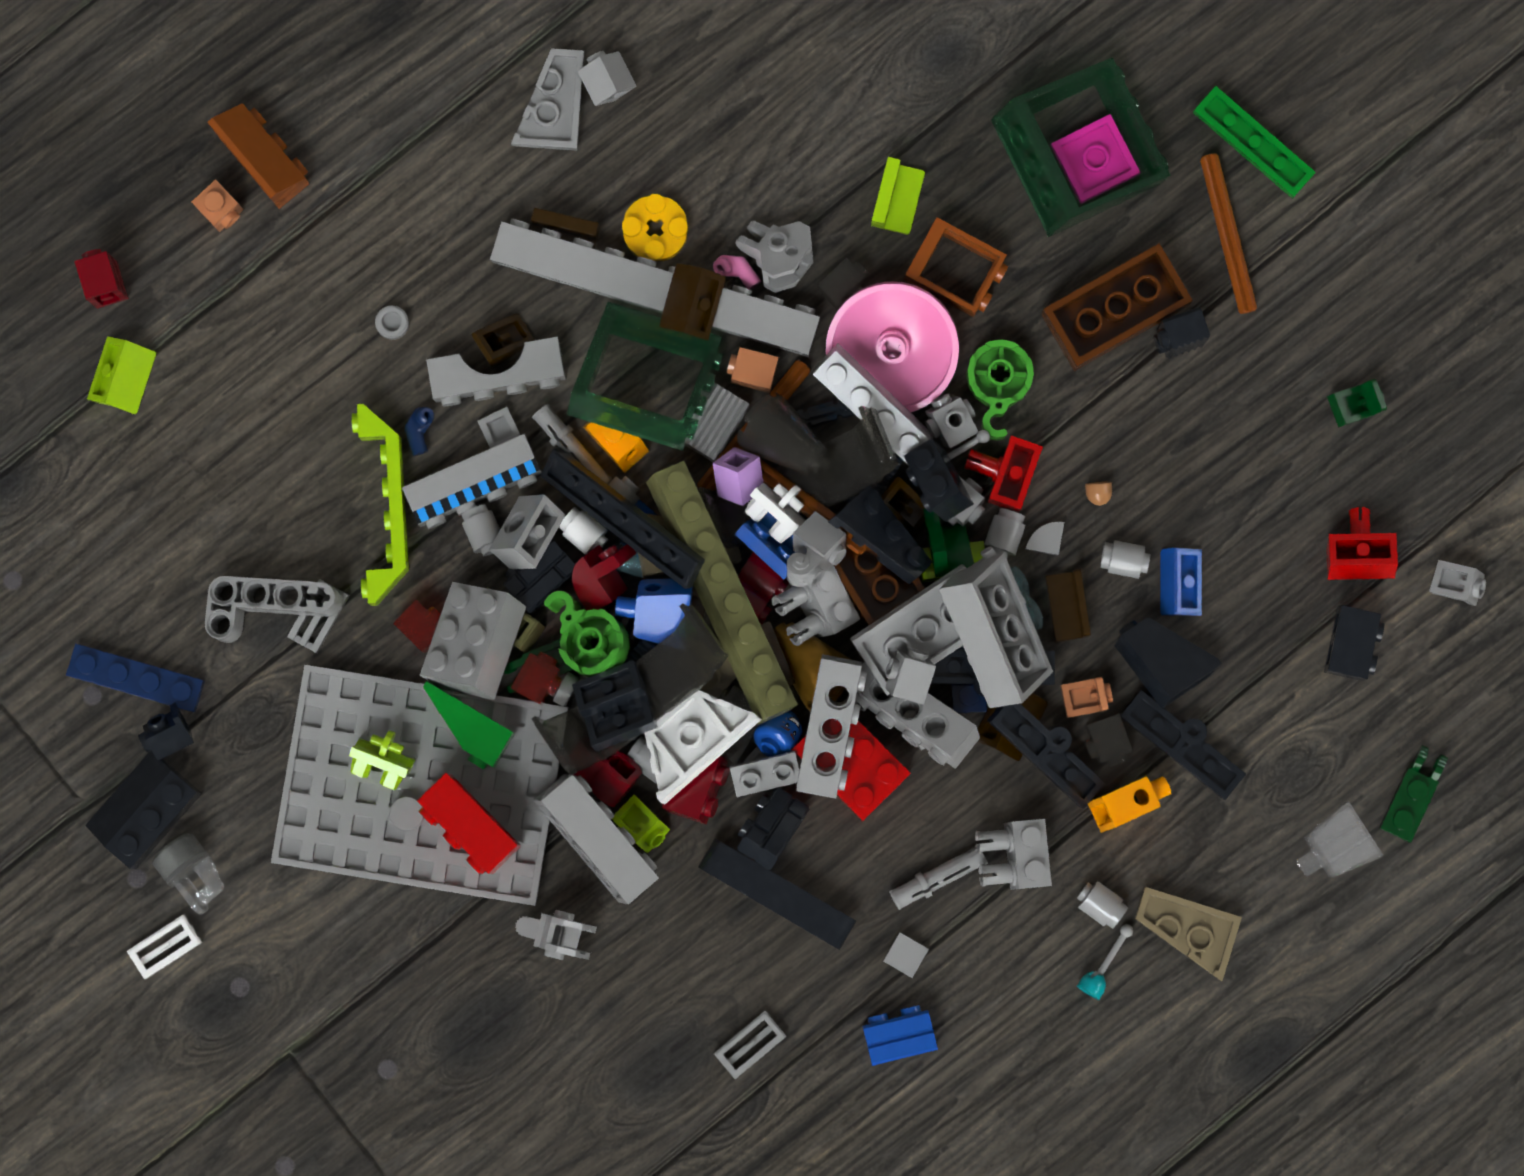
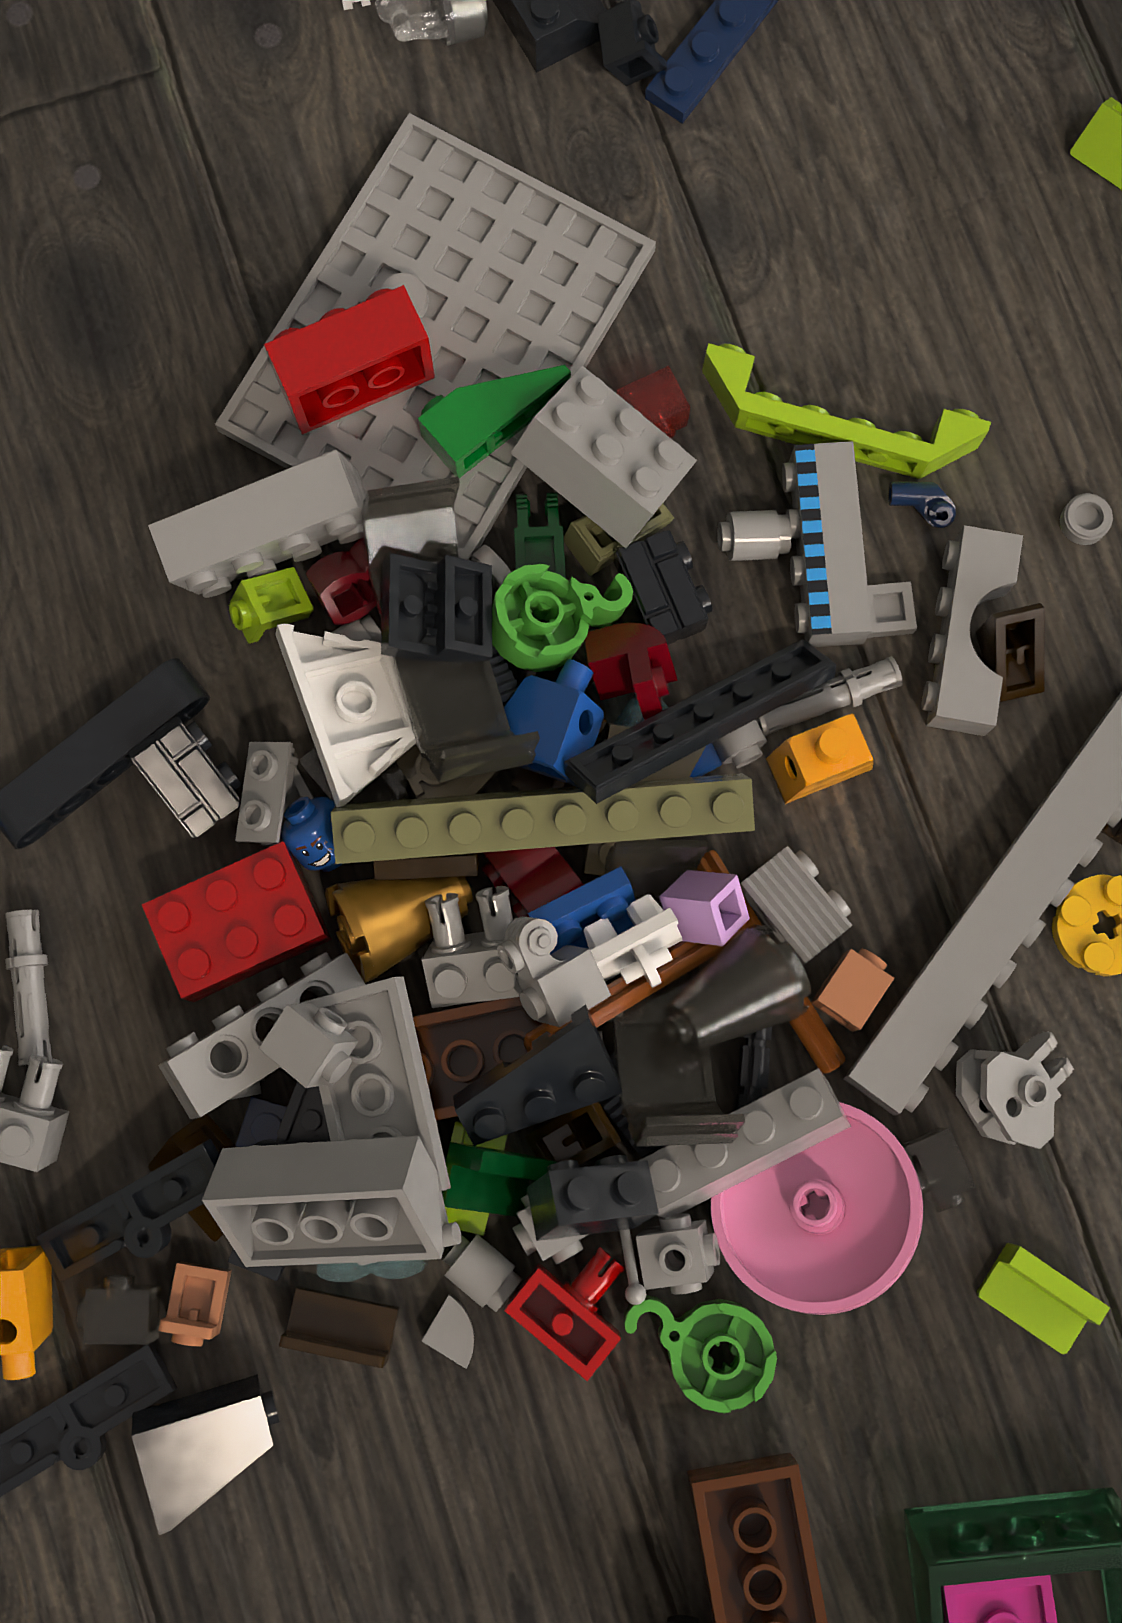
camera: 105 degrees right, 5 degrees down
light grey beam [205,576,343,643] -> none
light grey tile [287,579,350,653] -> none
lime hips [349,730,415,790] -> none
light grey brick [489,495,565,569] -> none
clear red brick [511,651,563,706] -> none
light grey hinge [515,910,597,960] -> none
white brick [559,507,608,555] -> none
clear green window [567,302,724,451] -> none
dark brown panel [659,263,726,341] -> none
dark red brick [662,756,729,825] -> none
bright pink arm [713,255,761,290] -> none
light grey brick [796,654,867,799] -> none
dark orange window [904,217,1009,317] -> none
medium nougat hinge [1085,481,1112,506] -> none
light grey brick [1100,540,1151,579] -> none
blue slope [1160,548,1202,616] -> none

